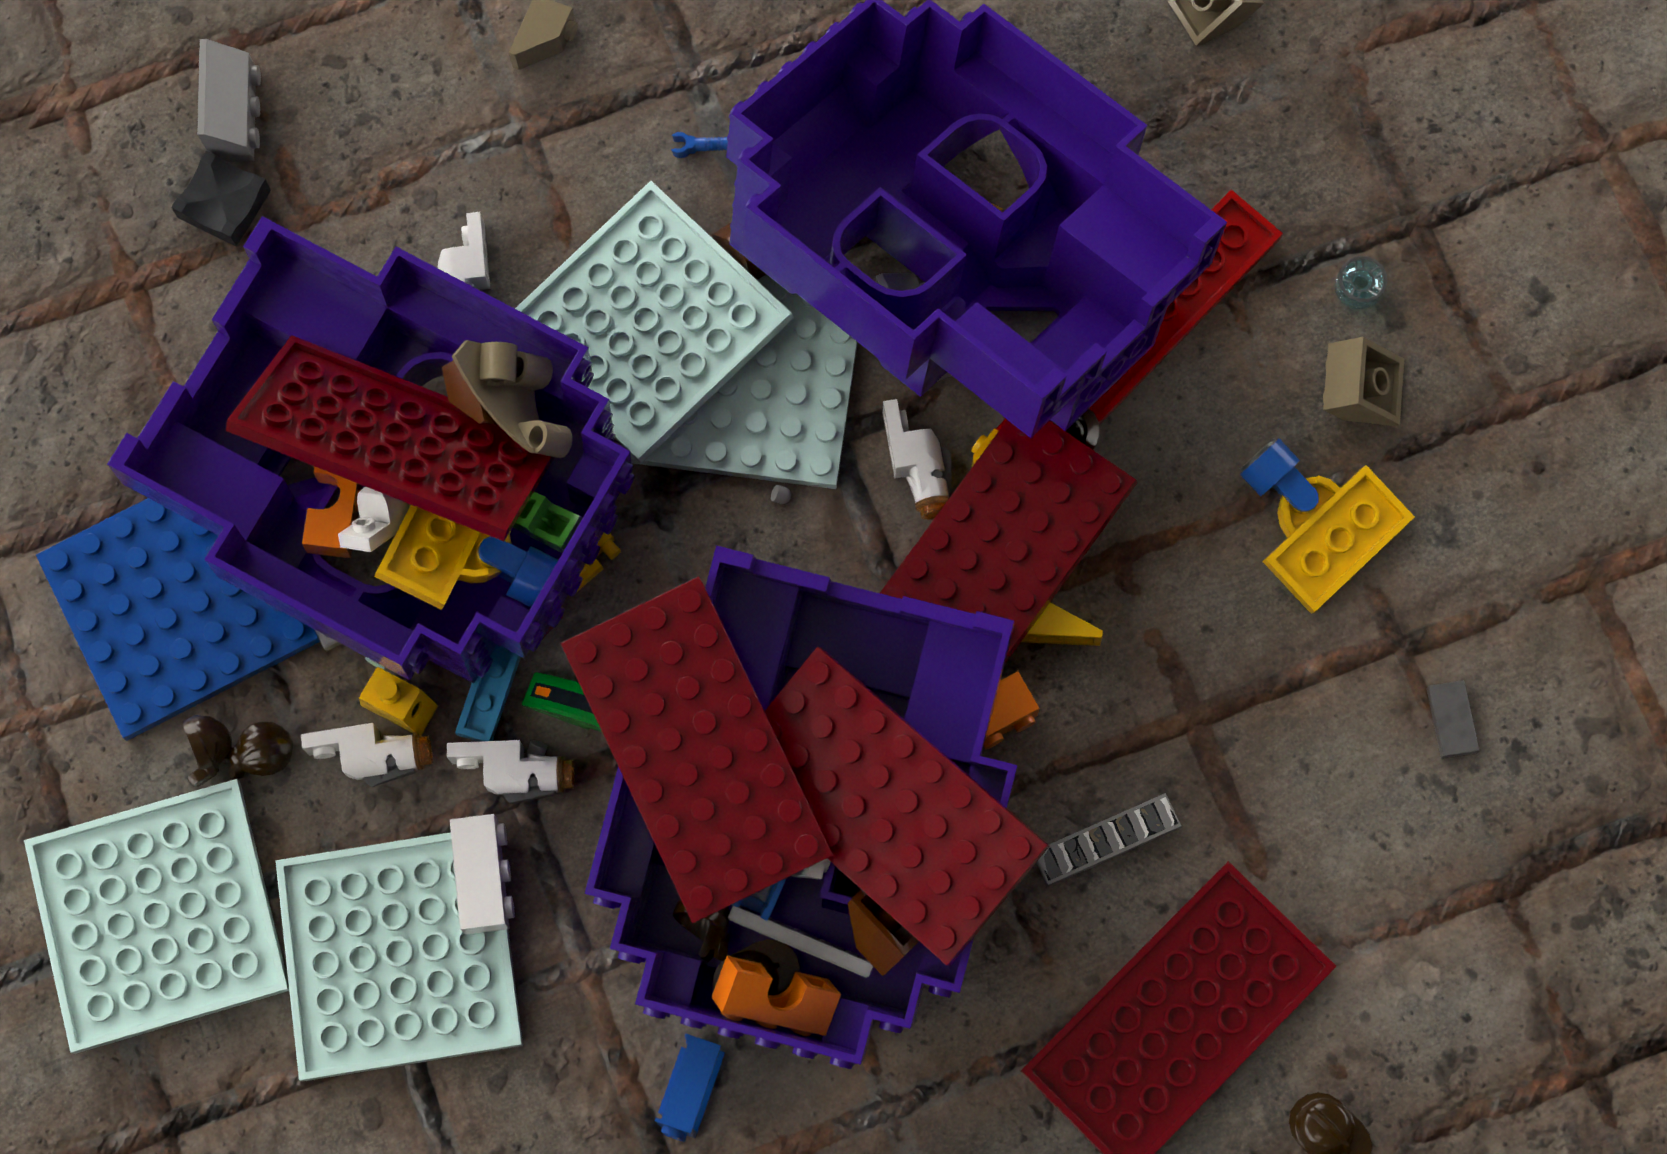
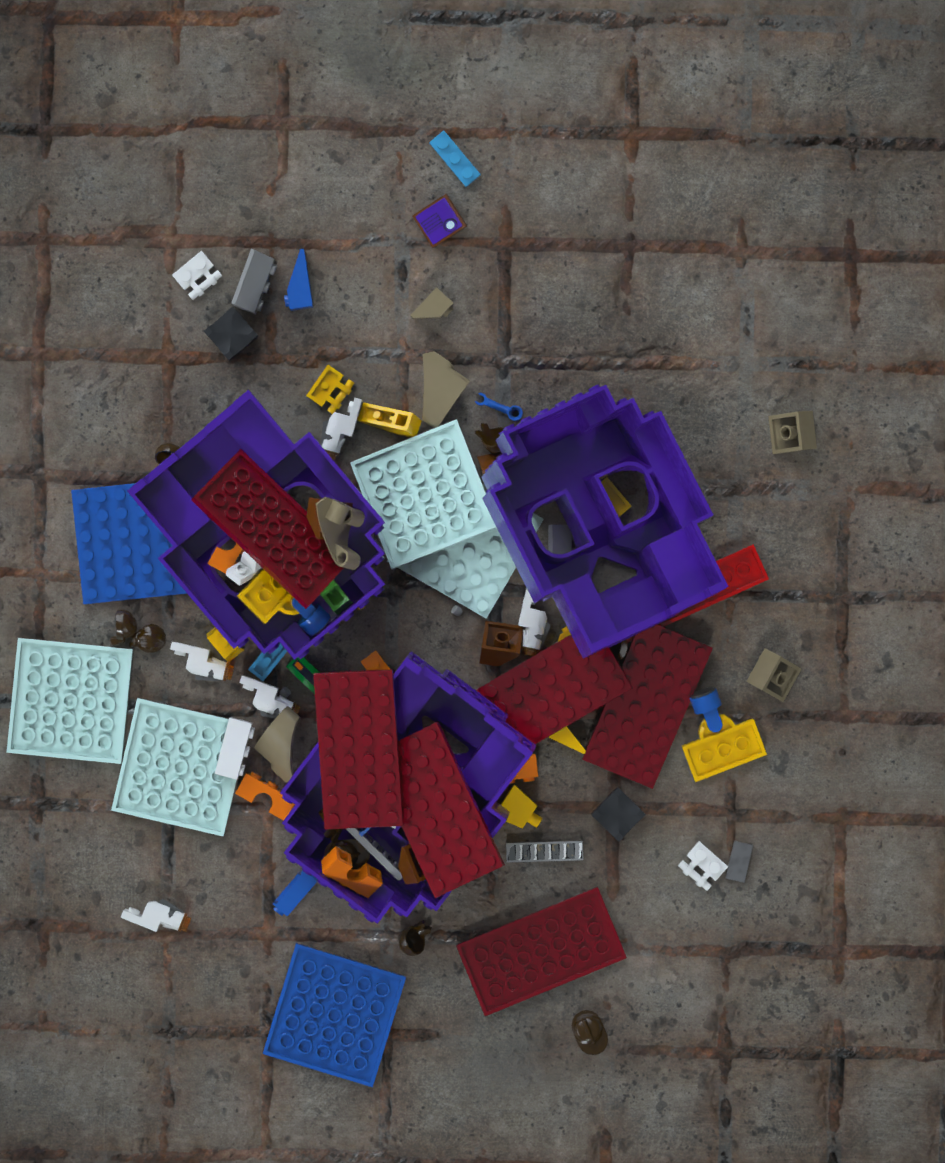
camera: 20 degrees right, 15 degrees up
clear light blue wheel [1334,256,1387,309] -> none
none -> white plate [172,251,222,300]
none -> orange arch [235,771,295,821]
none -> dark tan panel [255,706,301,783]
none -> blue slope [284,249,314,311]
none -> yellow plate [306,365,355,414]
none -> yellow slope [357,402,422,438]
none -> dark brown piece [398,920,432,956]
none -> dark tan panel [422,351,470,428]
none -> dark brown piece [475,423,503,454]
none -> reddish brown slope [479,621,523,666]
none -> yellow torso [501,784,543,829]
none -> dark red plate [582,624,713,789]
none -> black brick [591,787,646,842]
none -> white plate [678,841,728,891]

